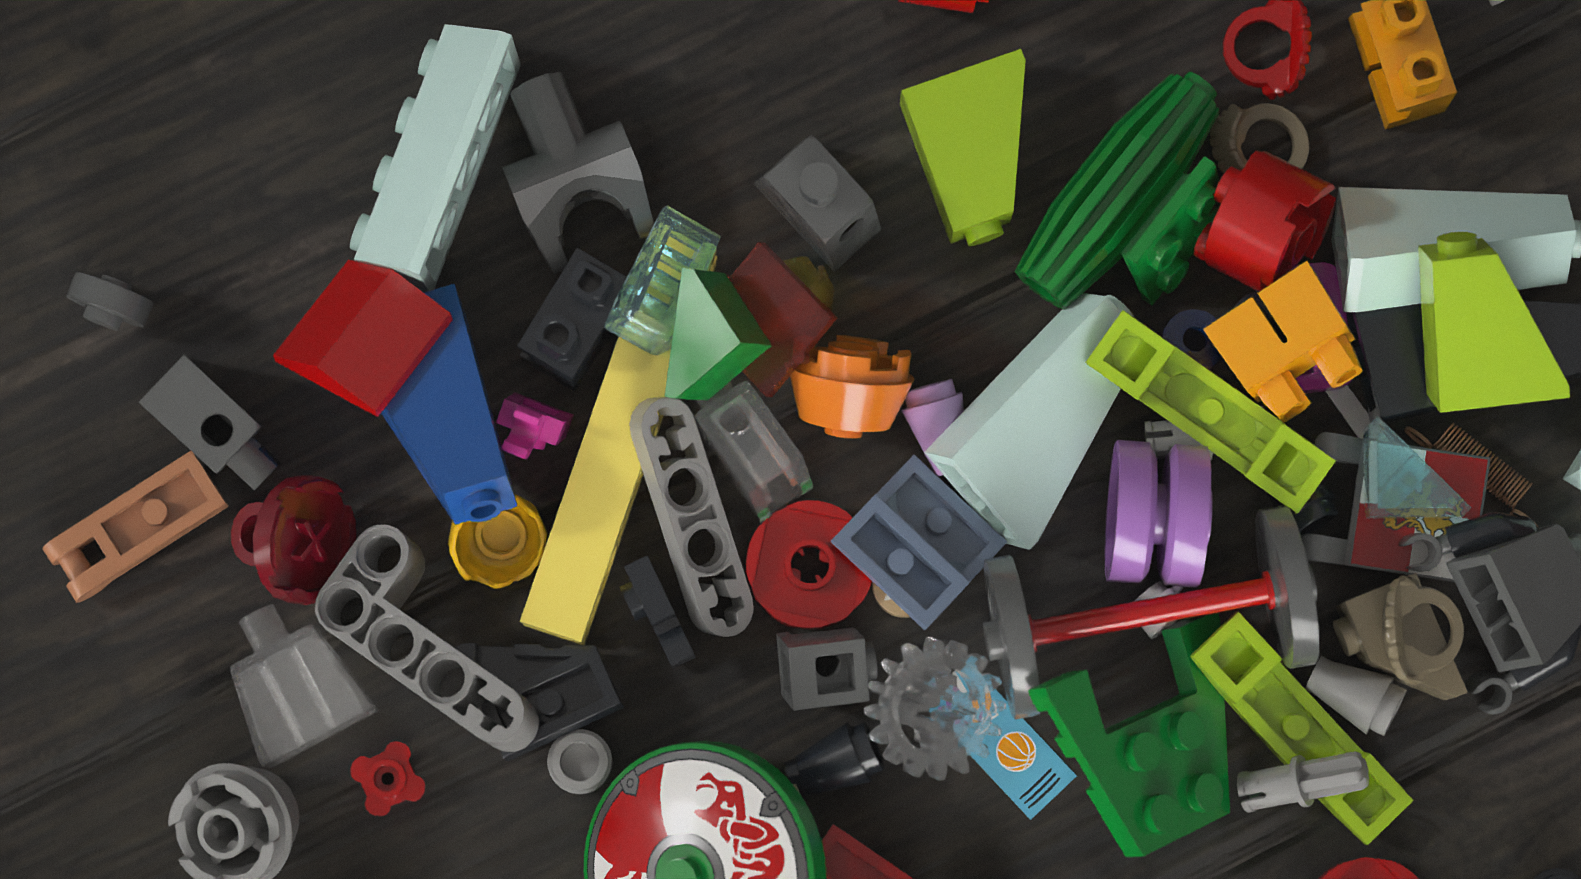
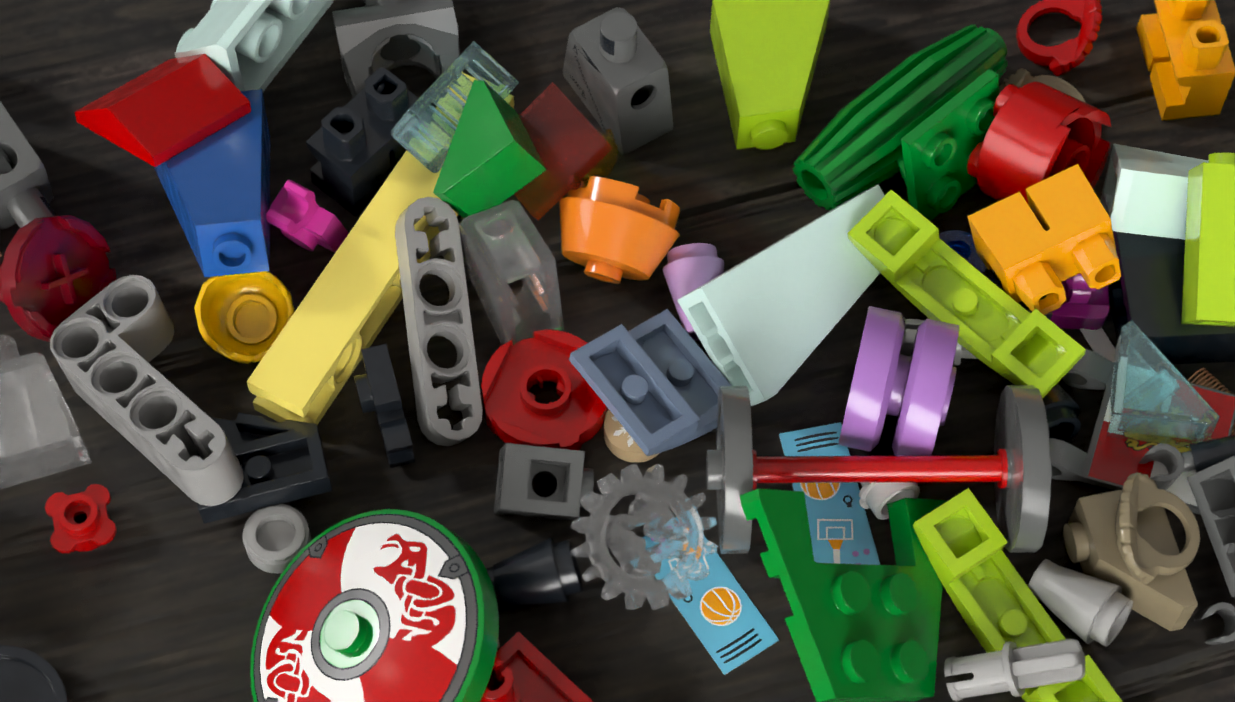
camera: 10 degrees right, 20 degrees down
none -> medium azure sticker [779,422,880,565]

